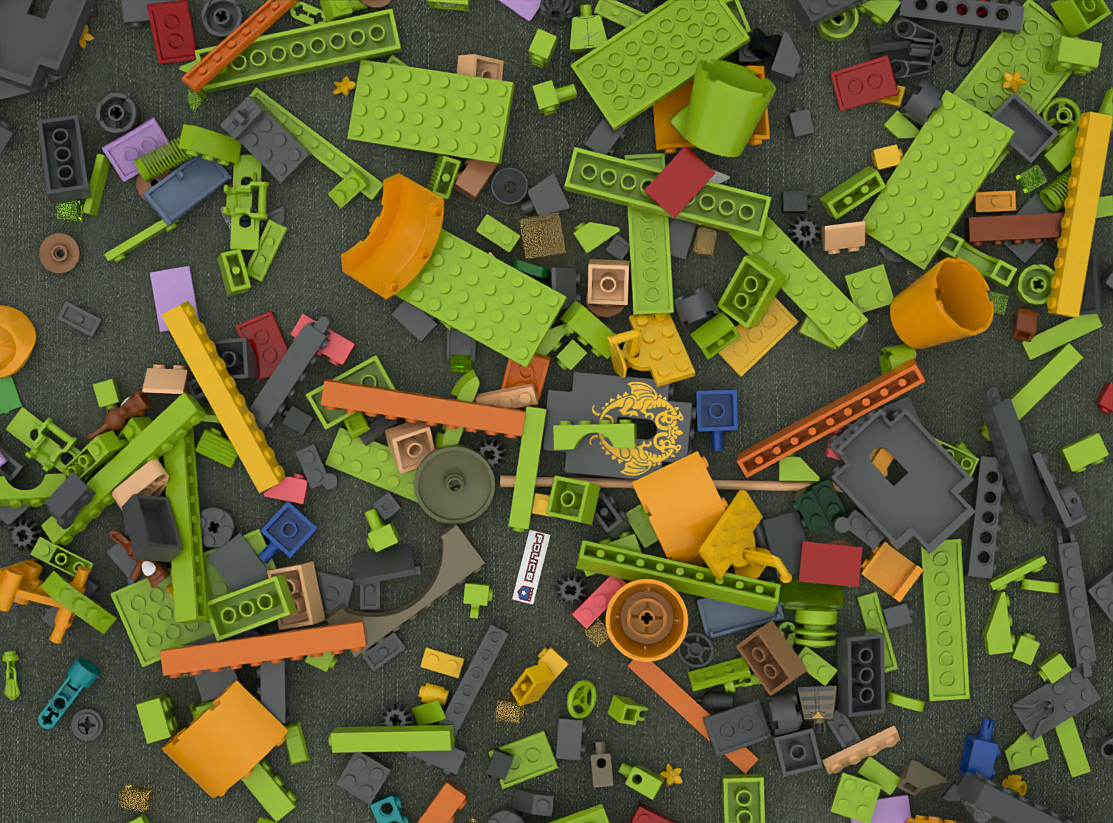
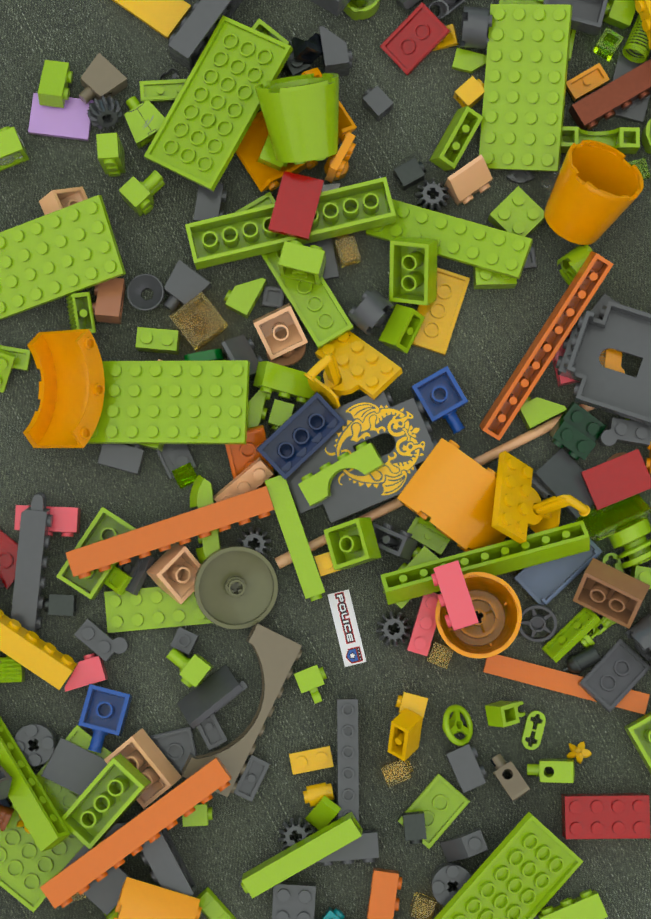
camera: 30 degrees left, 5 degrees down
none -> dark blue slope [256,392,346,479]
none -> lime brick [278,240,326,285]
none -> light orange plate [324,132,356,183]
none -> coral brick [431,560,479,631]
none -> lime beam [521,710,546,750]

